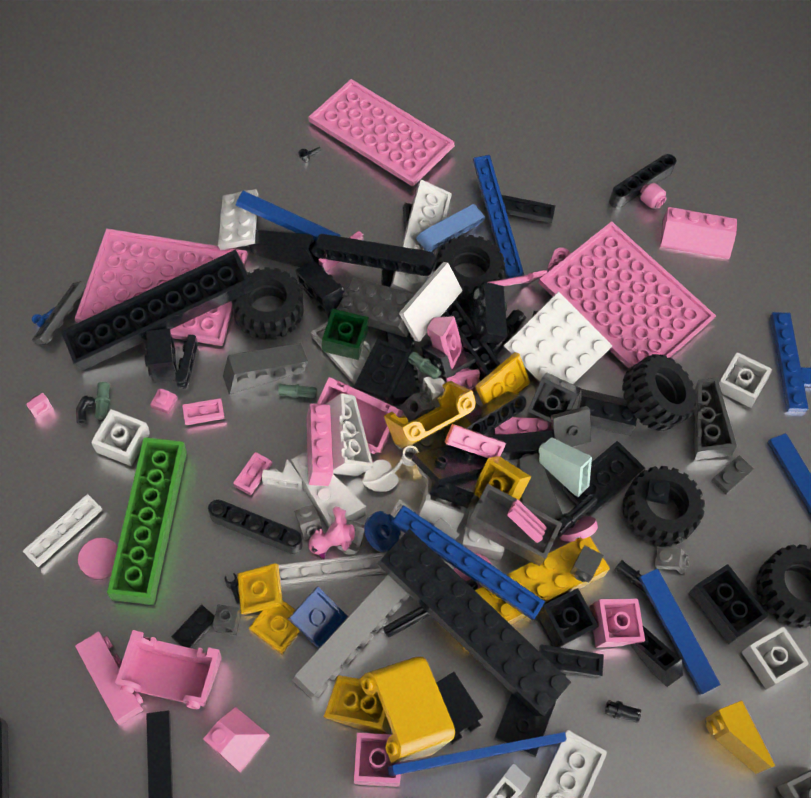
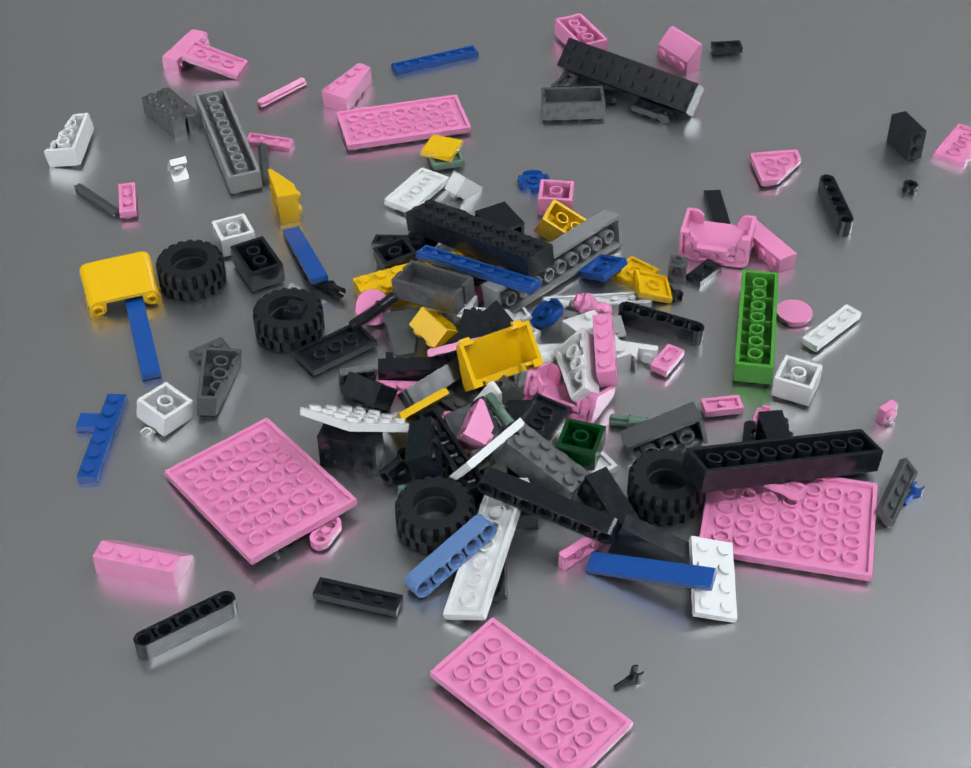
camera: 170 degrees left, 20 degrees down
black arm [76,395,94,424] -> none
sand green axle [94,382,110,421] -> none
bright pink slope [203,707,270,772] -> none
yellow windscreen [359,657,455,764] -> none
blue tile [388,732,567,776] -> none
blue tile [473,155,524,279] -> none
bright pink piece [488,270,547,286] -> none
bright pink tile [507,499,547,543] -> none
light aqua slope [539,437,592,497] -> none
dark grey brick [570,545,604,583] -> none
black slope [577,389,637,436] -> none
bright pink slope [589,599,645,648] -> none
black pin [605,700,641,723] -> none
black tyre [622,354,697,431] -> none
black slope [630,626,683,687] -> none
bright pink head [640,183,666,209] -> none

